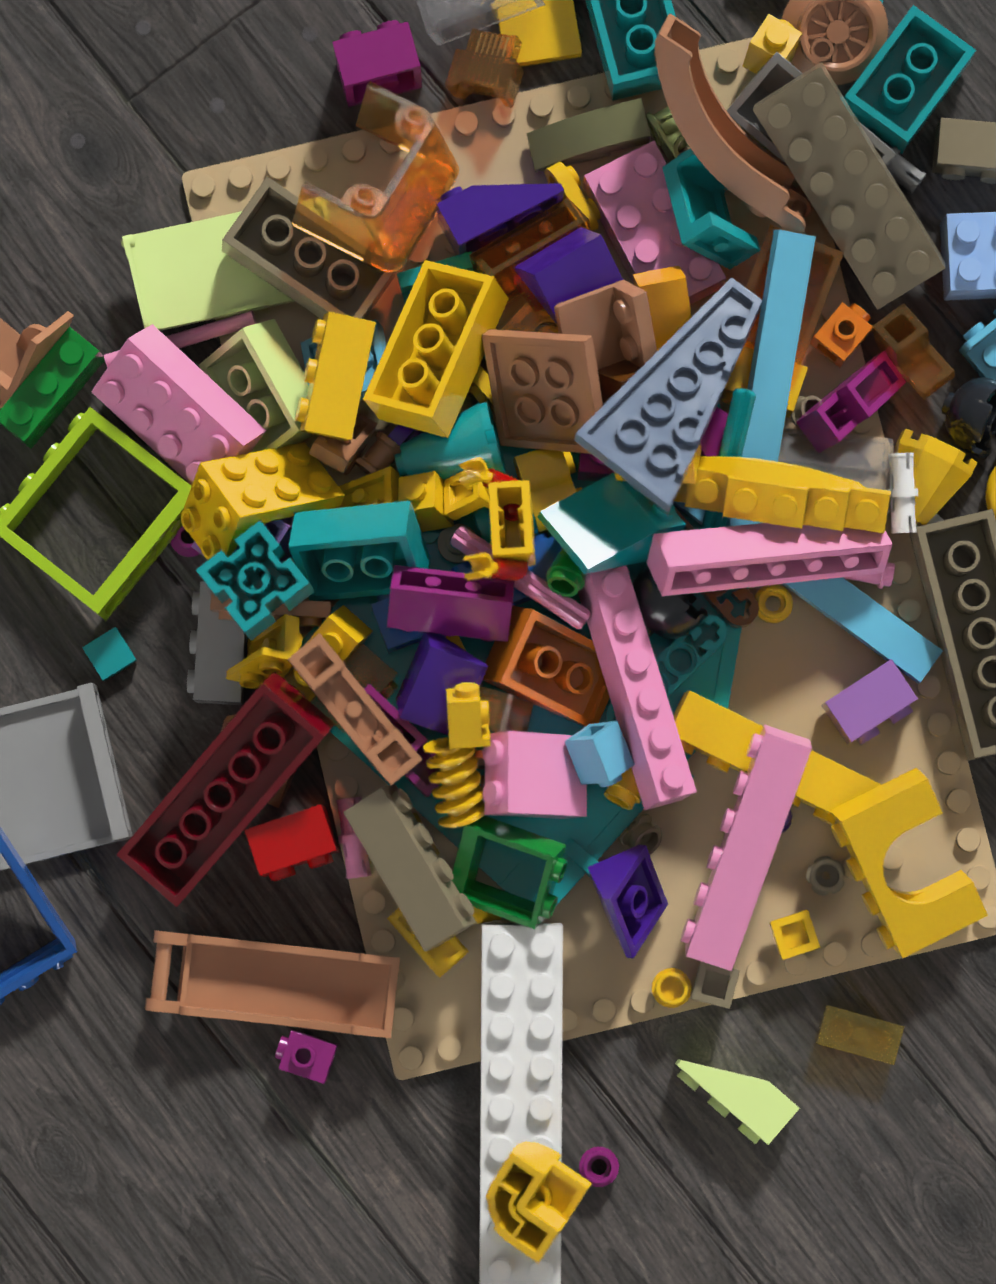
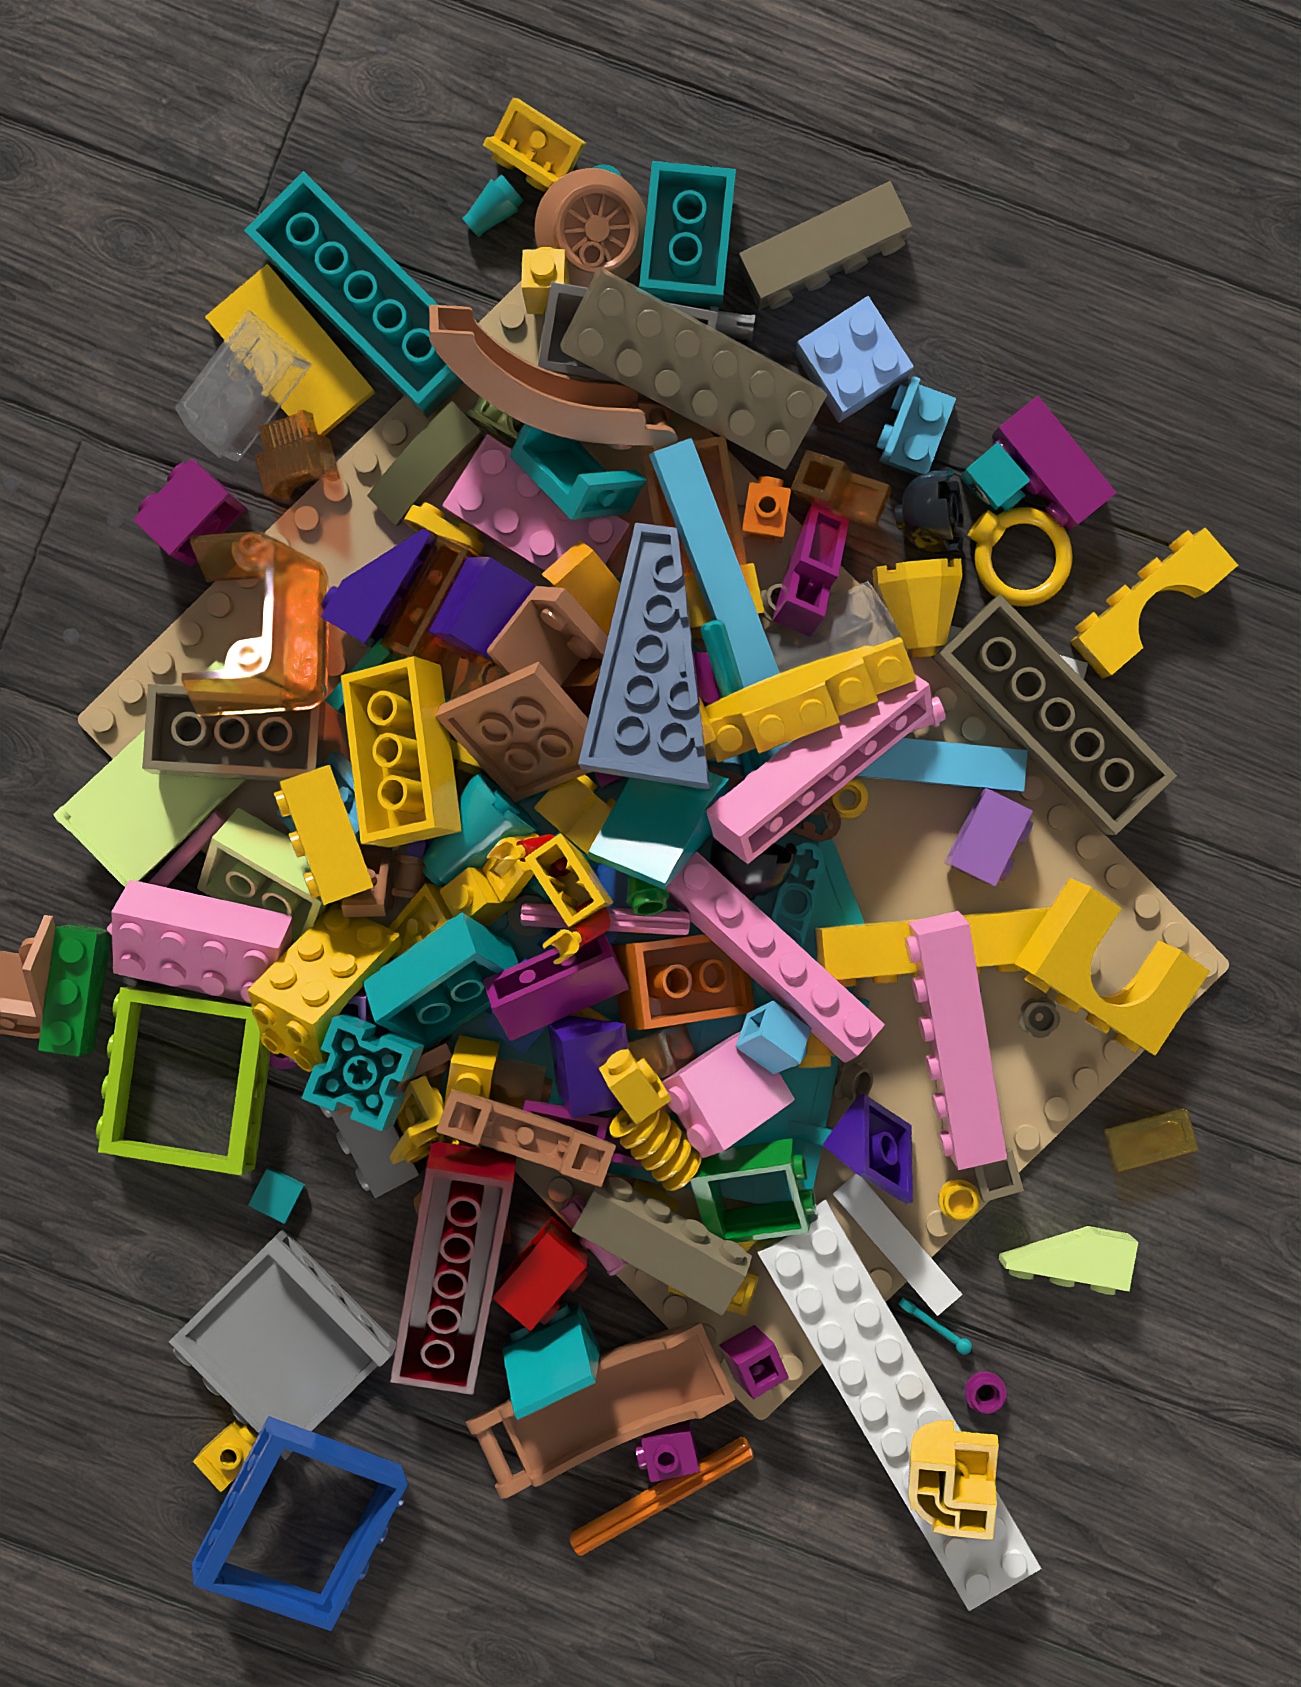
camera: 25 degrees left, 5 degrees up
yellow plate [769,910,821,960] -> none
white pin [887,453,918,533] -> none
none -> teal slope [502,1303,601,1420]
none -> orange axle [570,1437,754,1556]
none -> magenta brick [719,1325,789,1399]
none -> white sticker [833,1174,962,1316]
none -> teal hinge [898,1297,972,1355]

